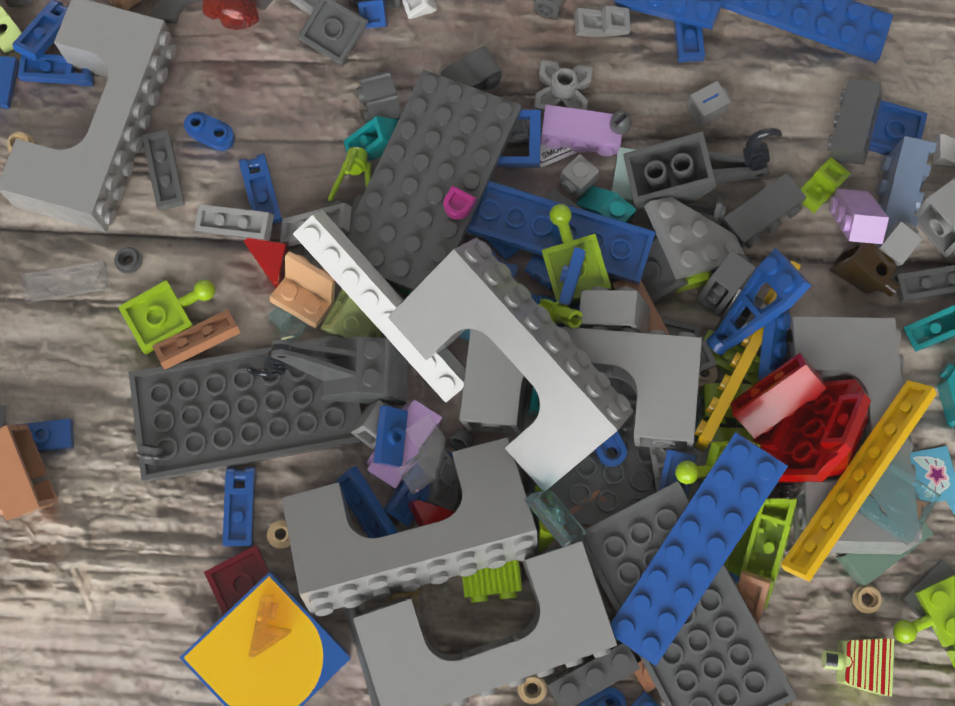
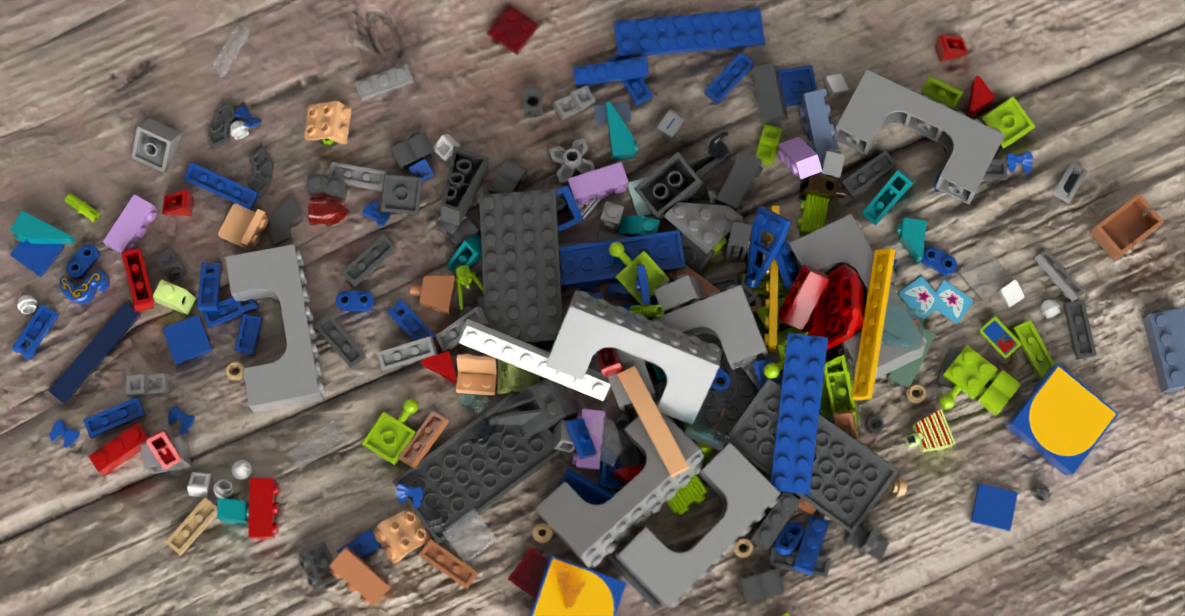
camera: 25 degrees left, 0 degrees up
dark grey plate [114,247,142,274] -> none
blue plate [222,467,257,547] -> none
dark pink tile [443,185,477,220] -> none
dark grey hinge [610,111,632,135] -> none
none -> blue plate [235,314,263,355]
none -> dark grey plate [341,234,397,287]
none -> blue piece [362,201,390,227]
none -> light nougat bracket [373,508,431,565]
none -> blue piece [396,483,424,508]
none -> nougat torso [410,276,456,315]
none -> nougat plate [419,539,479,590]
none -> dark grey wedge [441,146,489,226]
none -> clear plate [442,508,497,564]
none -> sand blue sticker [594,102,631,125]
none -> red slope [597,347,624,377]
none -> teal slope [606,102,638,161]
none -> light nougat tile [617,366,689,478]
none -> blue plate [704,52,755,105]
none -> lime brick [796,194,829,236]
none -> dark grey plate [865,415,884,434]

